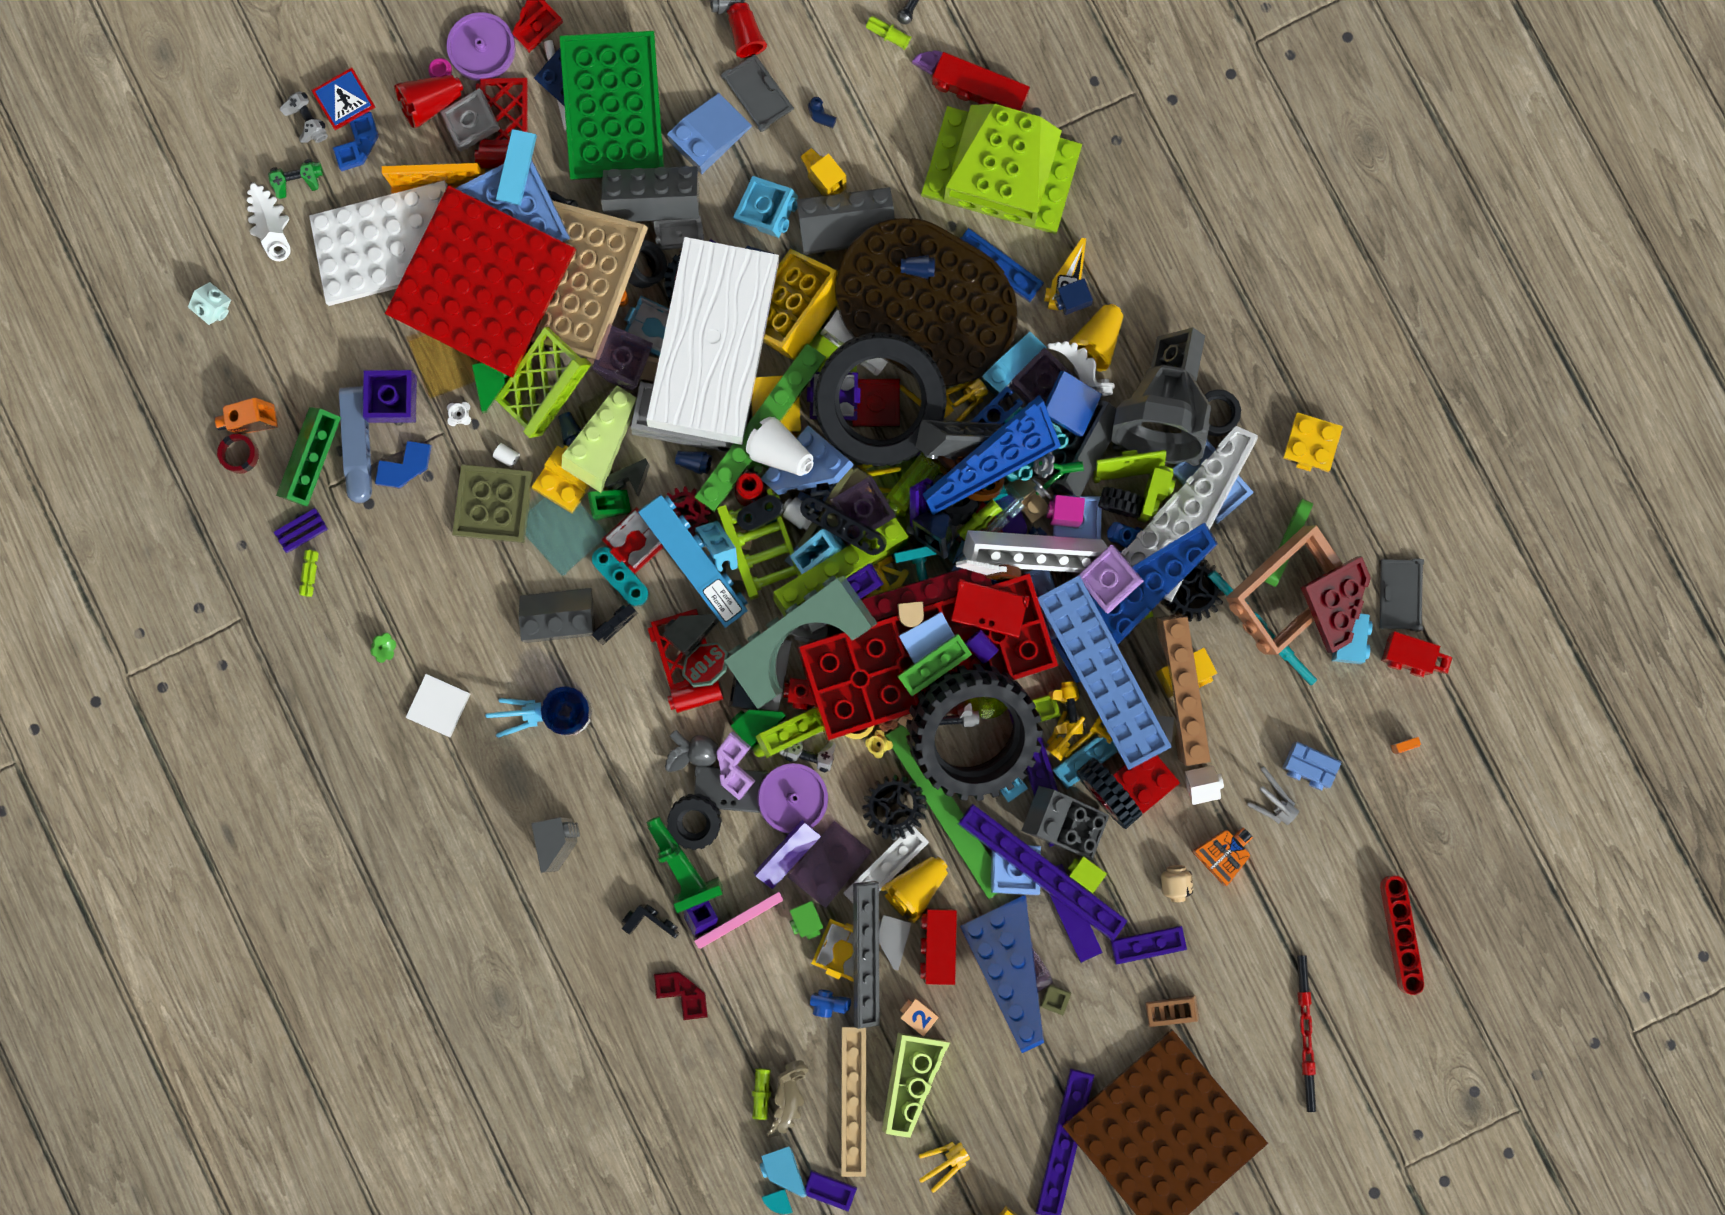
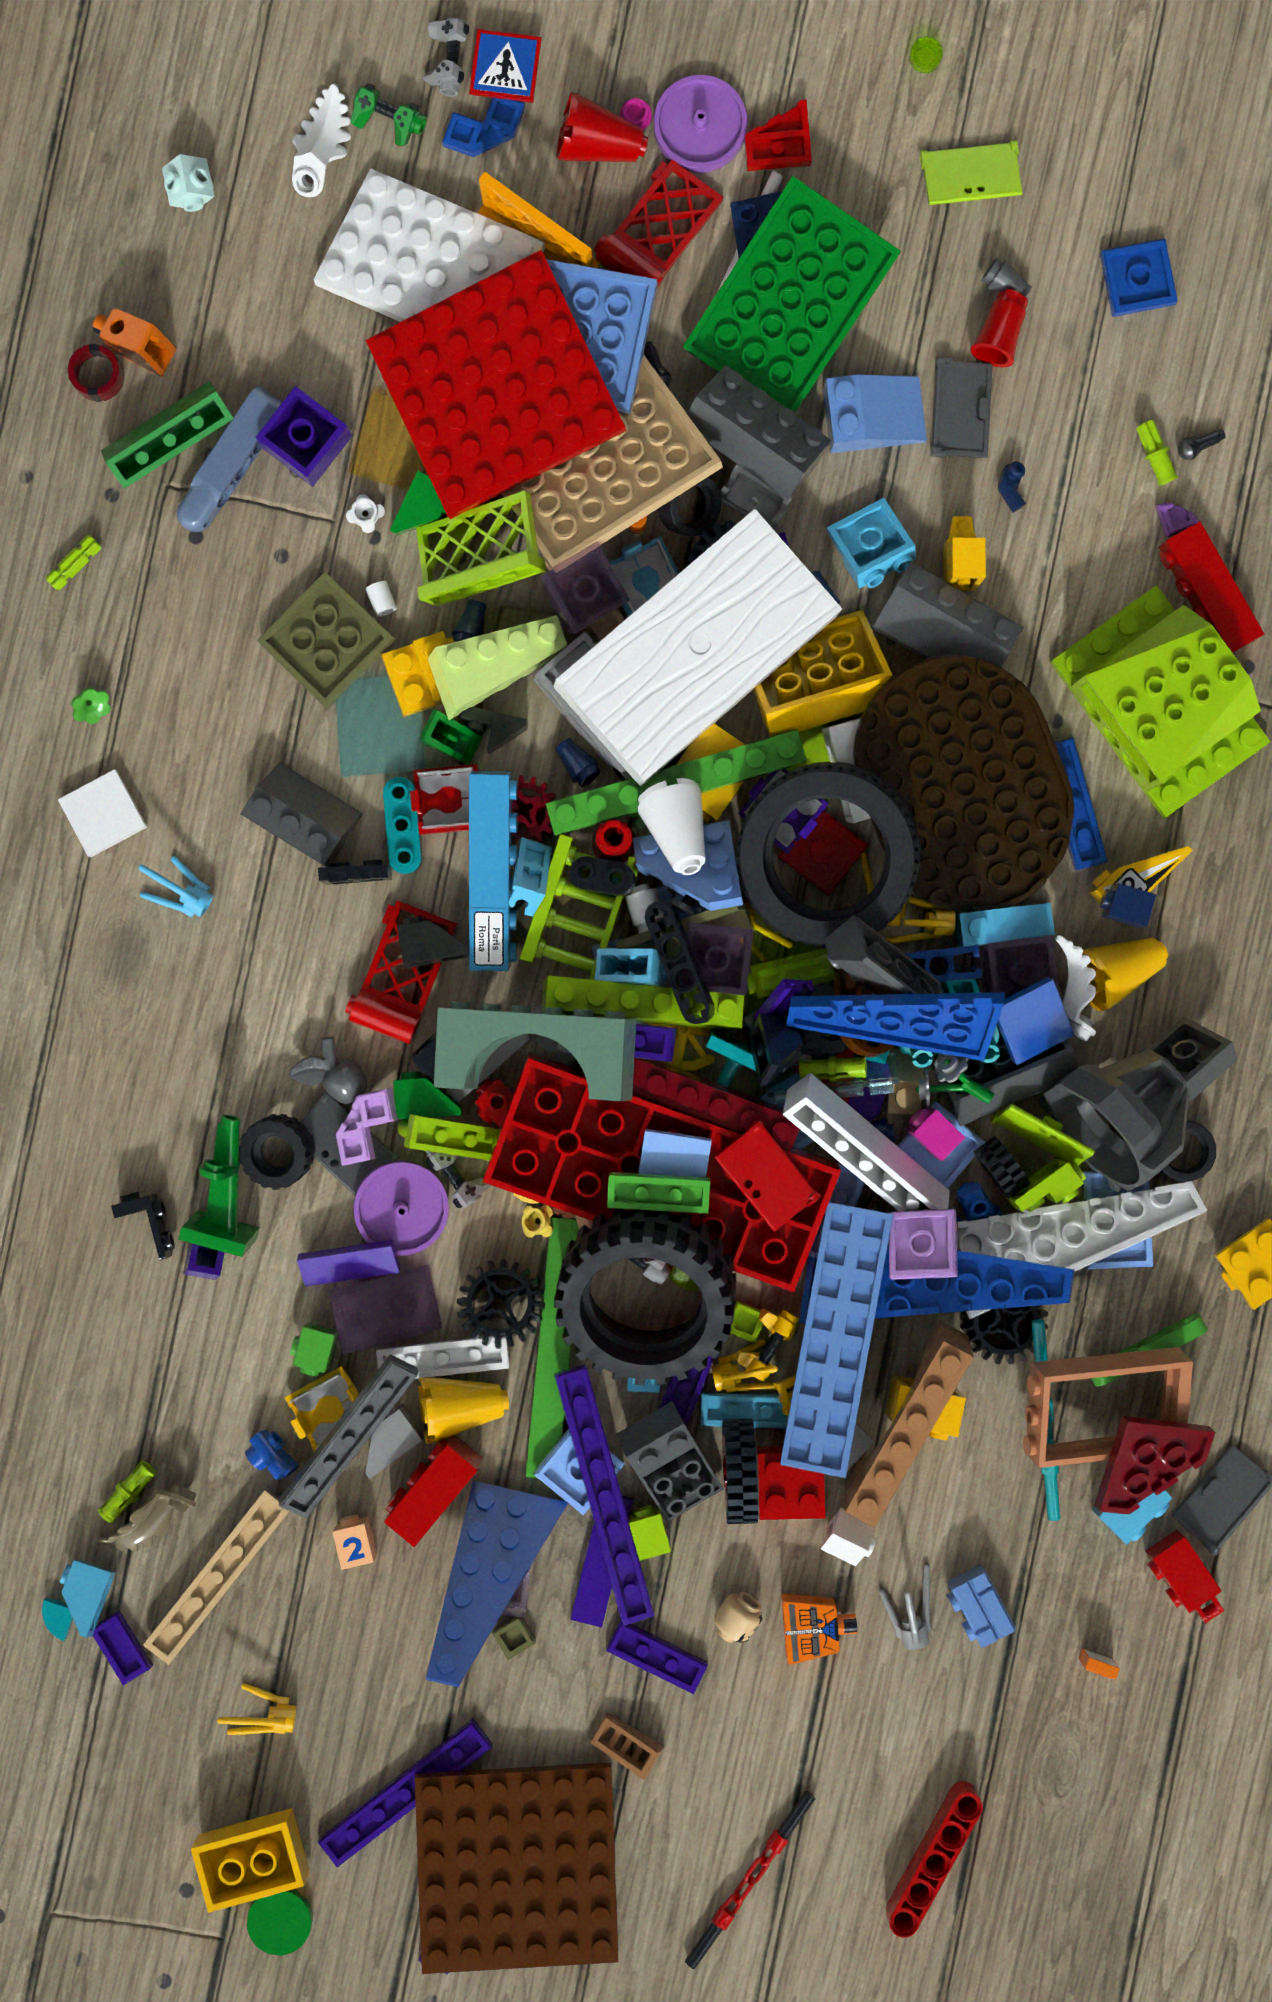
camera: 35 degrees right, 5 degrees up
dark purple tile [274,508,328,553] -> none
blue tile [375,441,432,488] -> none
light grey tile [440,88,500,152] -> none
medium azure tile [496,129,537,206] -> none
dark grey slope [531,817,580,873] -> none
clear blue brick [541,686,592,736] -> none
dark red tile [654,971,708,1020] -> none
piece [682,642,729,687] -> none
bright pink tile [694,892,784,949] -> none
yellowish green wedge [882,1033,950,1138] -> none
tan tile [897,602,924,627] -> none
dark blue cone [901,255,935,279] -> none
piece [956,559,1021,582] -> none
dark purple piece [965,629,999,664] -> none

